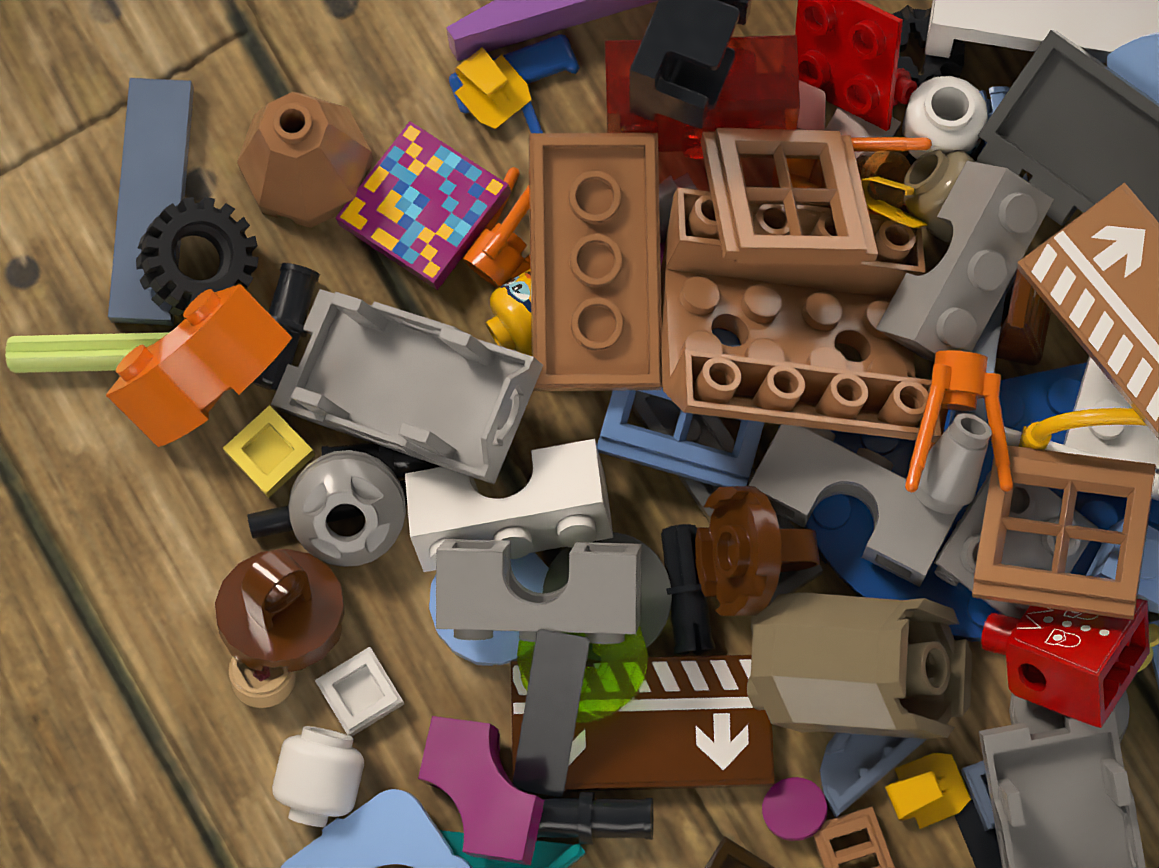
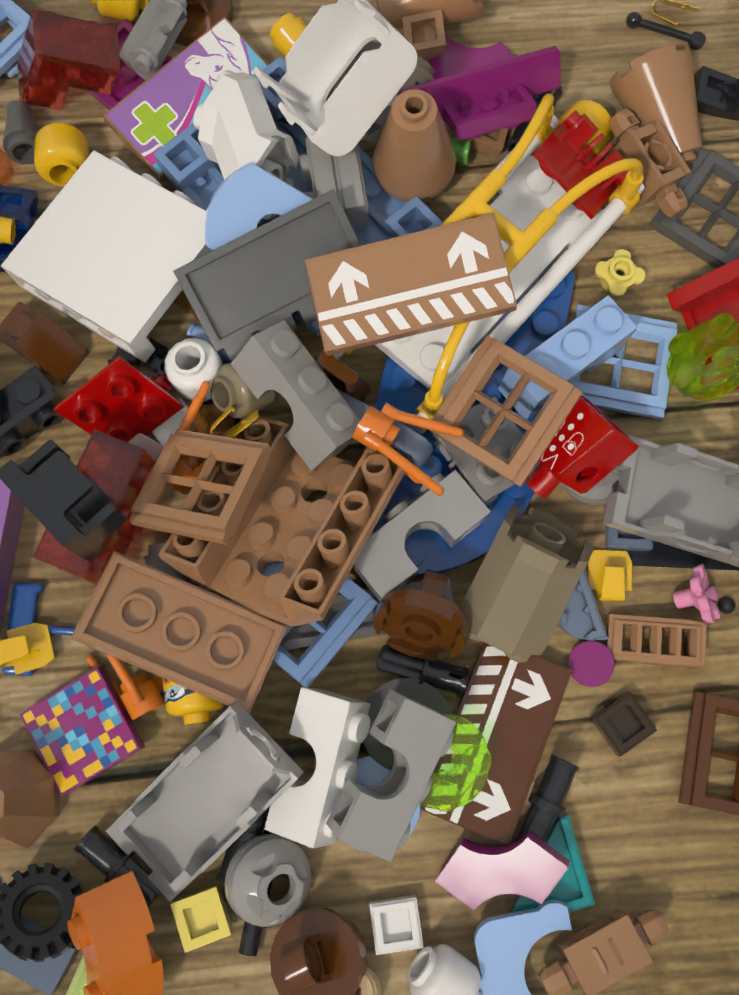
camera: 70 degrees left, 0 degrees up
black sticker [512,629,590,797] -> none
light grey cone [914,413,992,514] -> none

